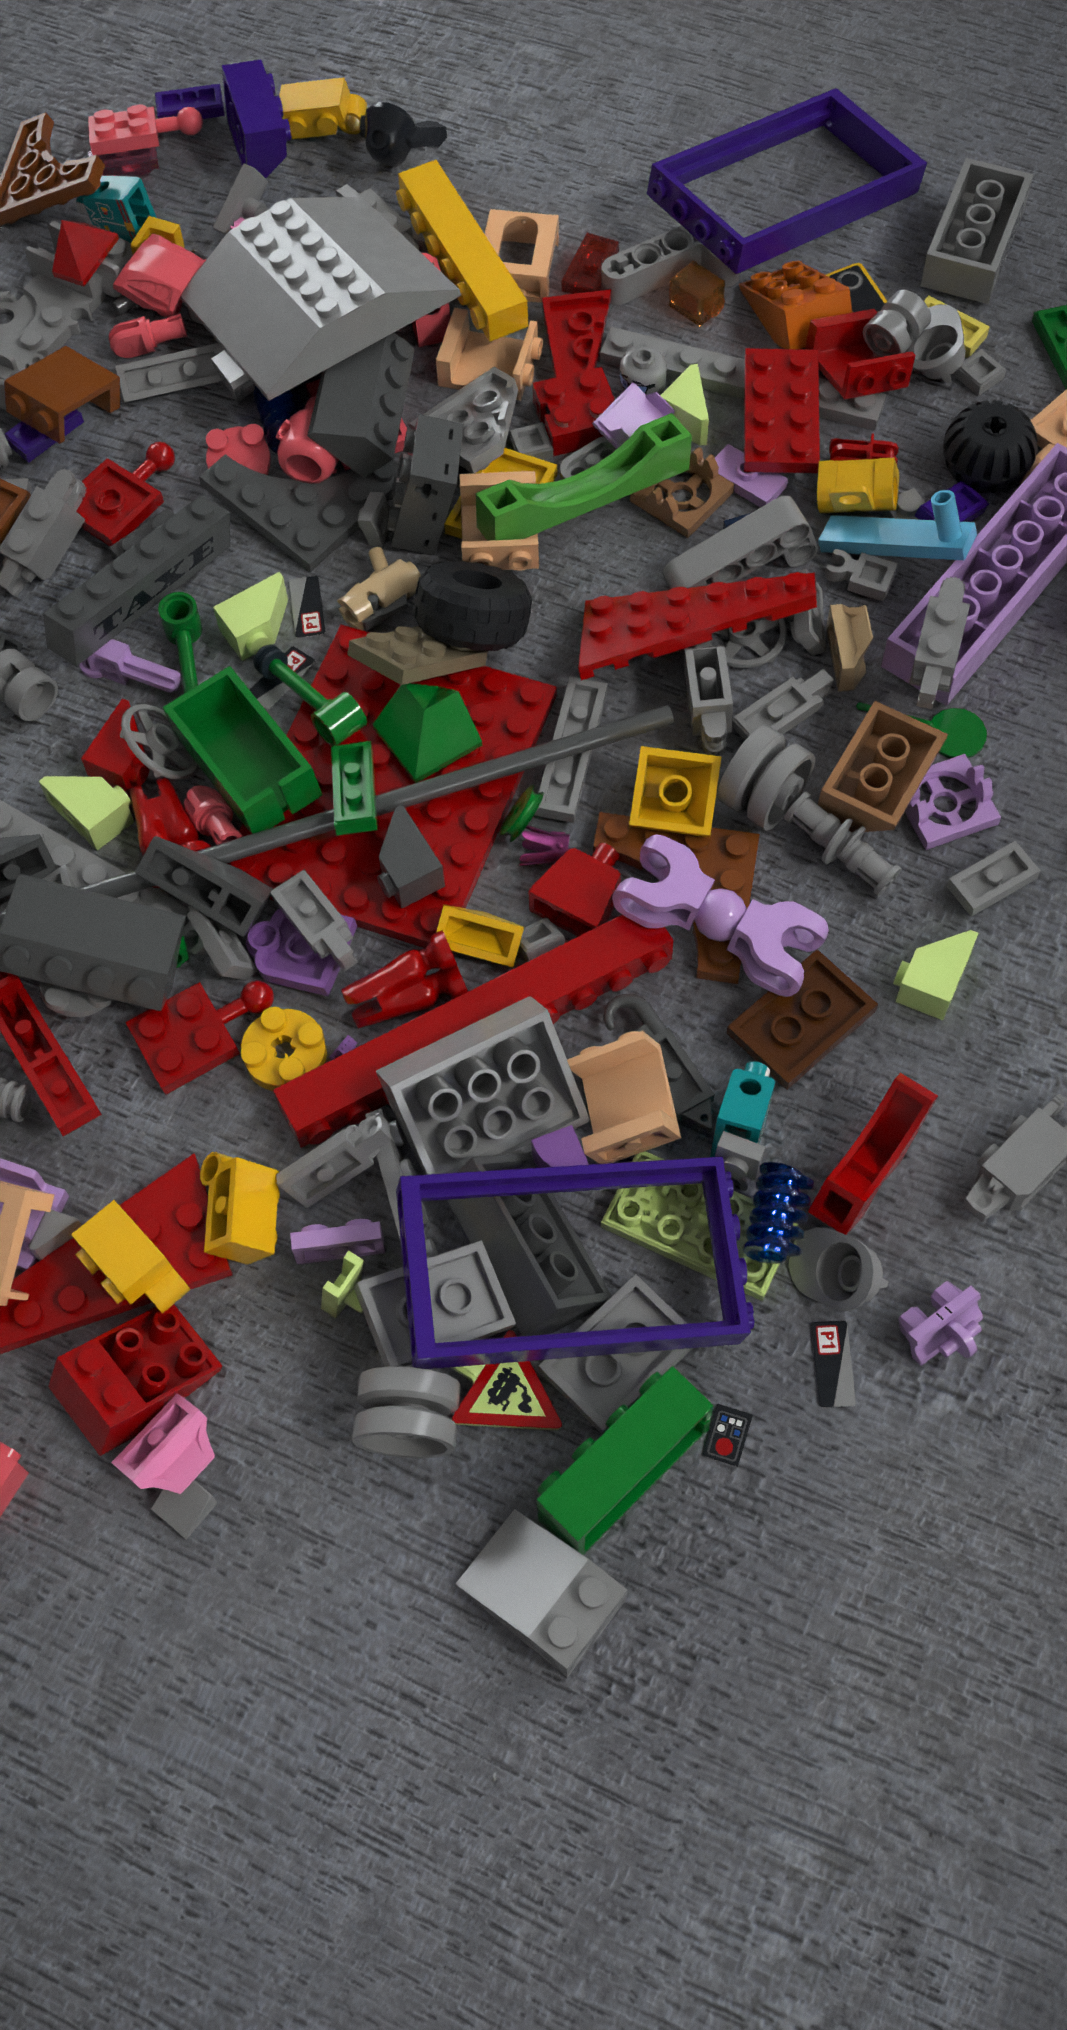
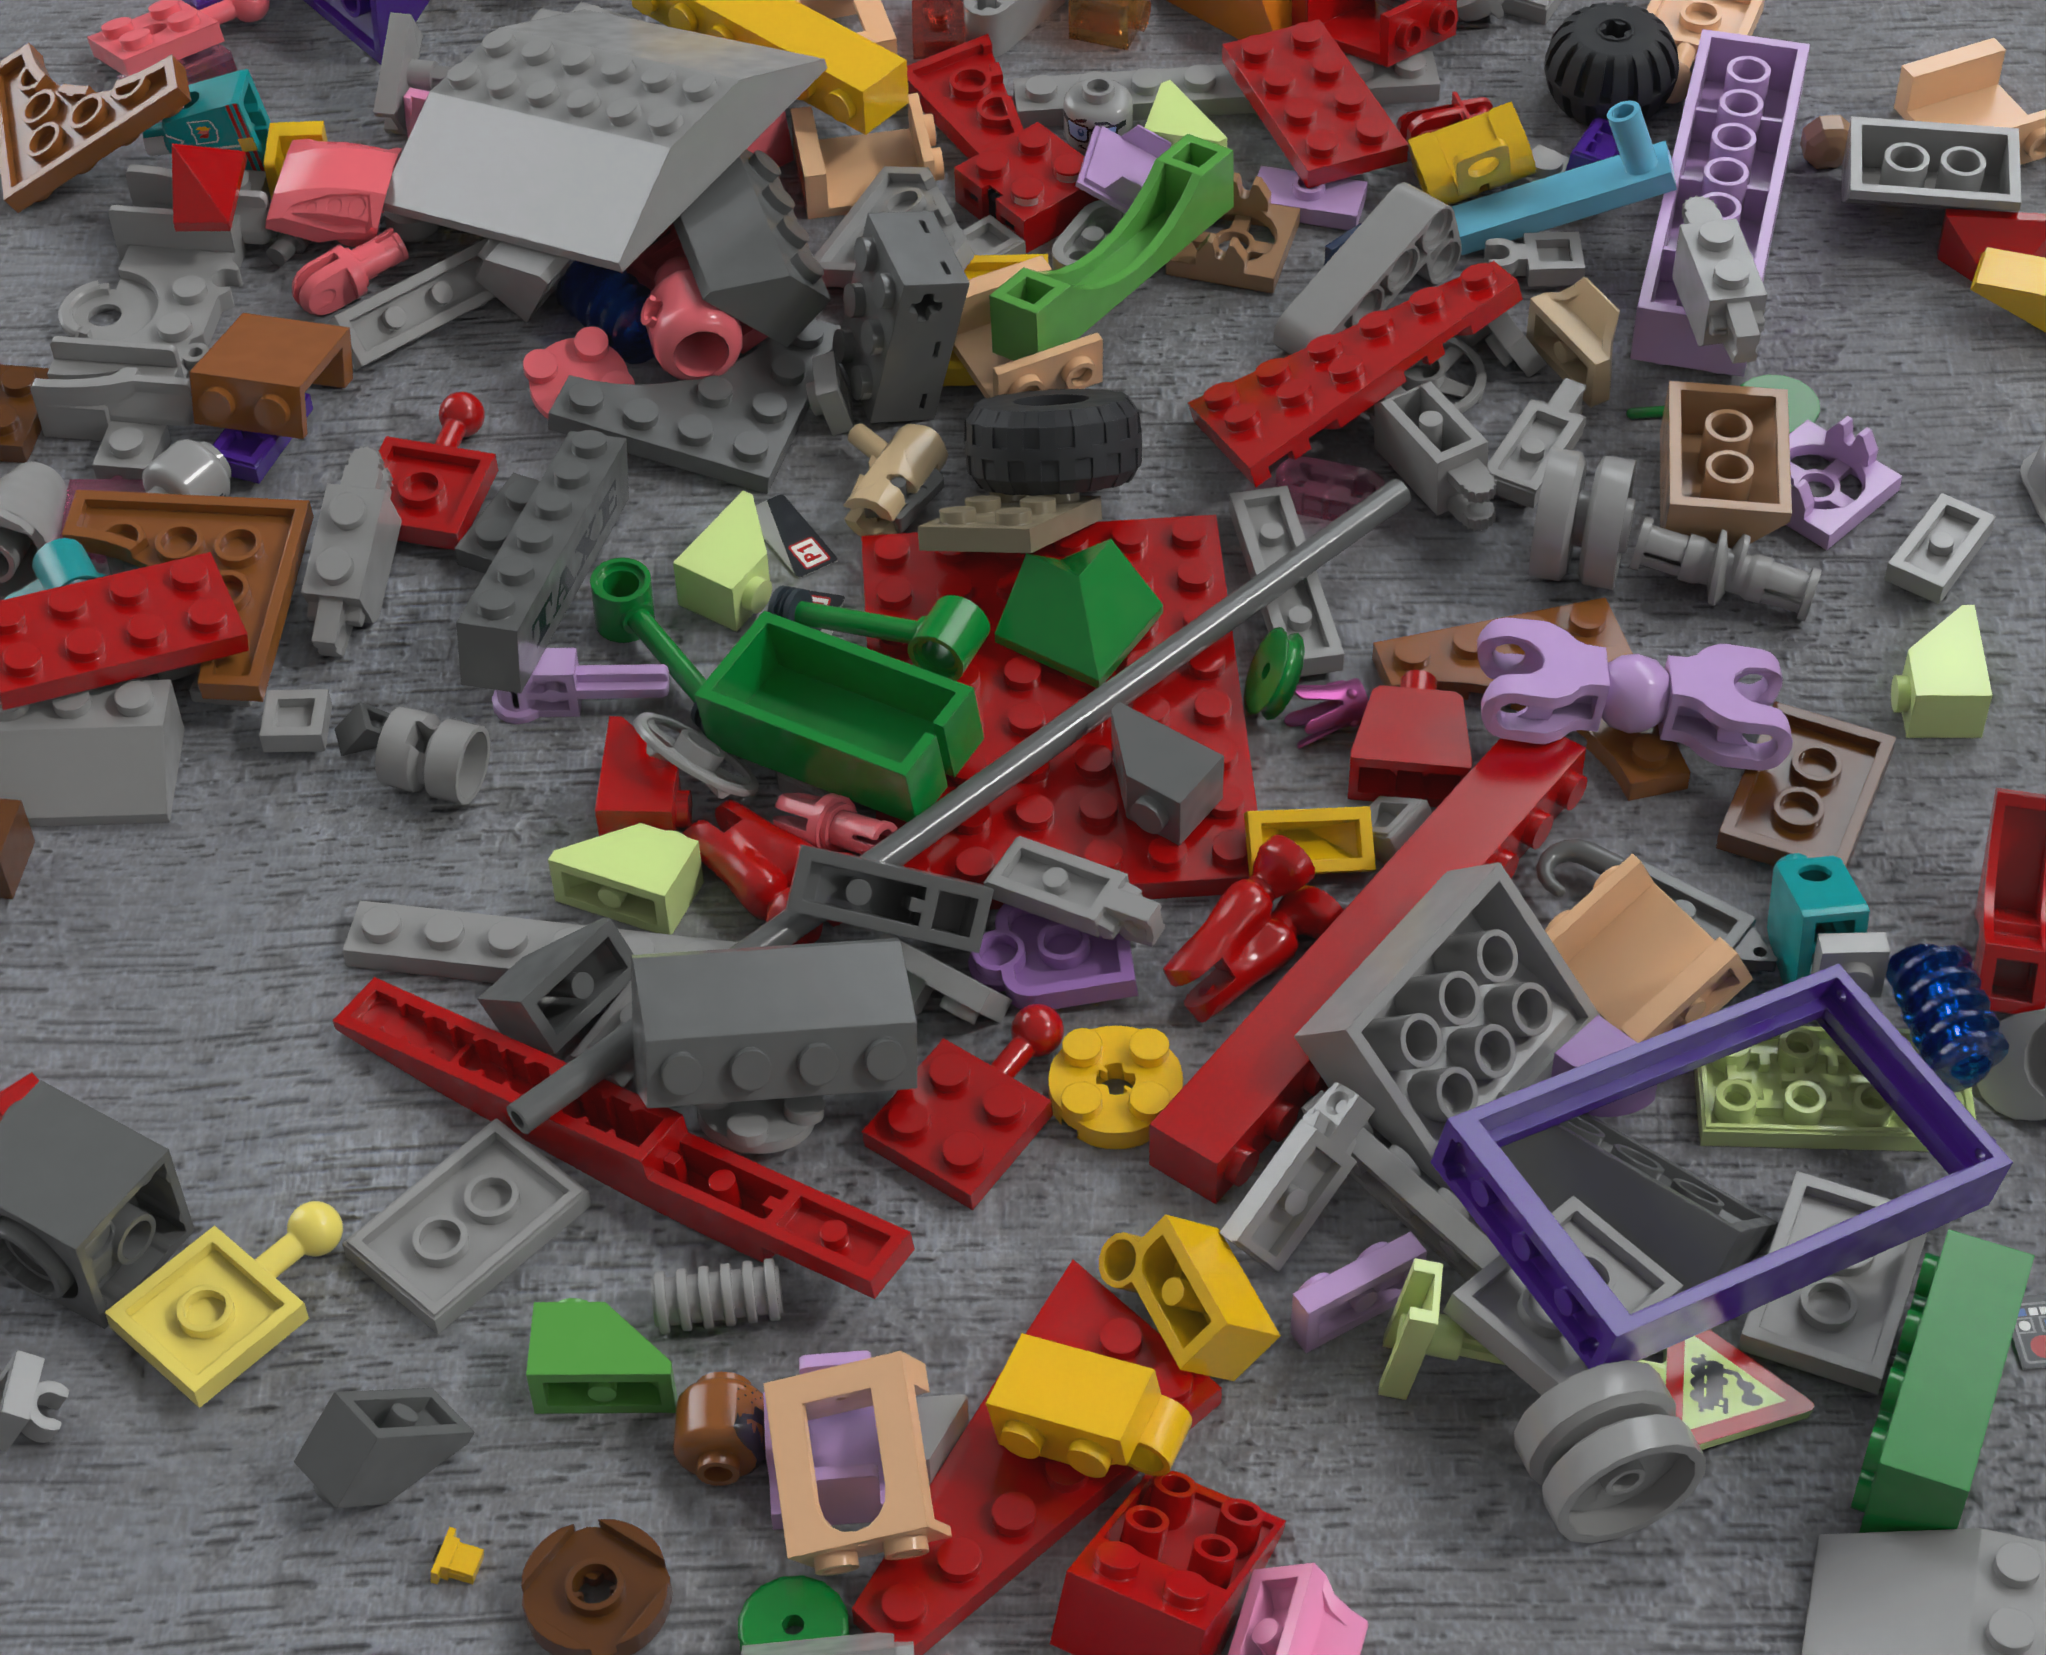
camera: 25 degrees left, 15 degrees down
medium lavender piece [329,1035,357,1060] -> none
green tile [331,741,378,836] -> none
yellow slope [629,746,722,837] -> none
none -> clear pink beam [1275,457,1385,521]

